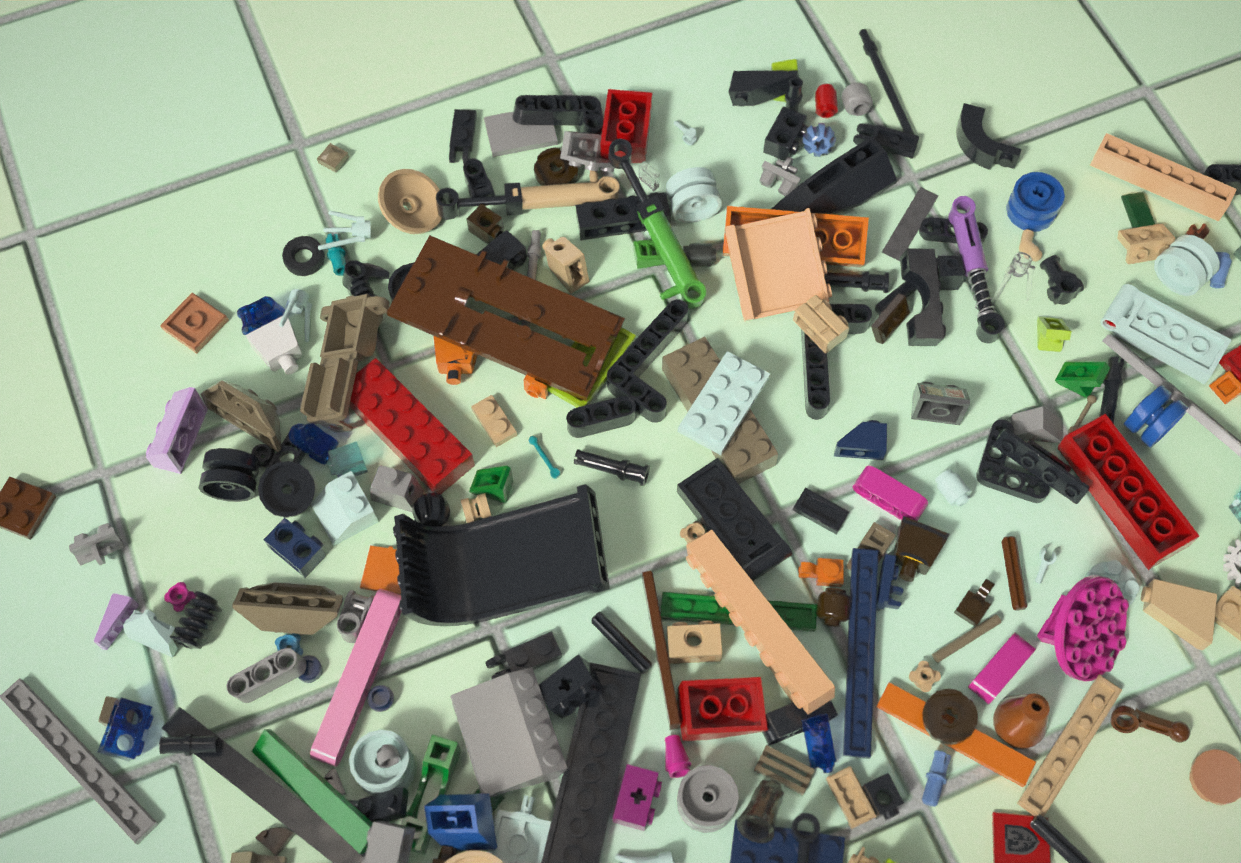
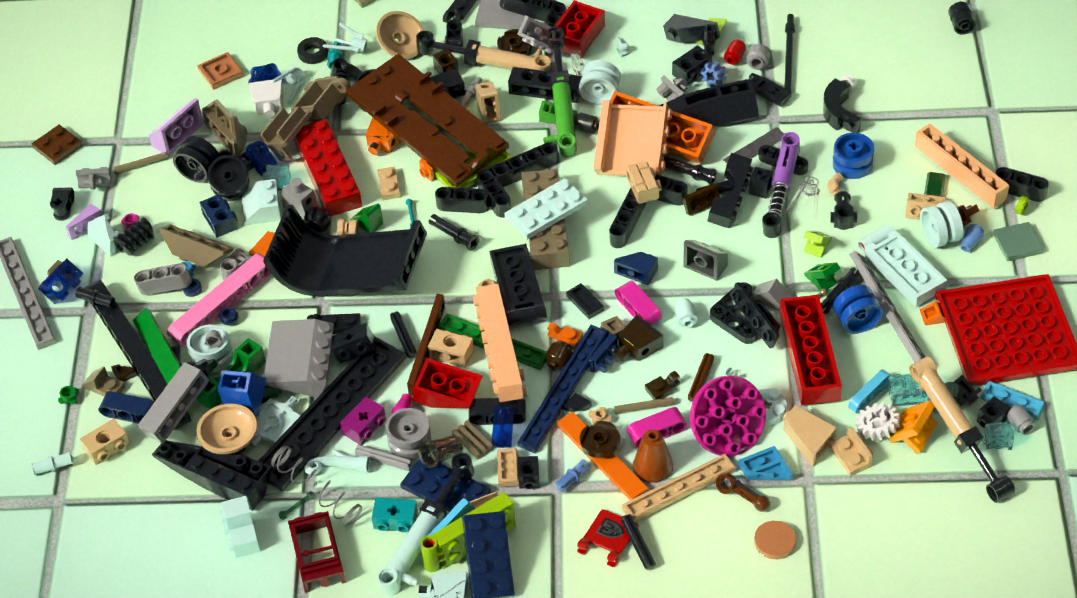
camera: 25 degrees right, 15 degrees down
none -> black piece [50,187,75,221]
none -> dark tan bar [113,152,168,174]
none -> light grey axle [354,444,412,471]
none -> black tile [564,393,592,412]
none -> dark azure wing [738,446,793,480]
none -> white plate [841,75,857,91]
none -> medium azure beam [848,369,892,414]

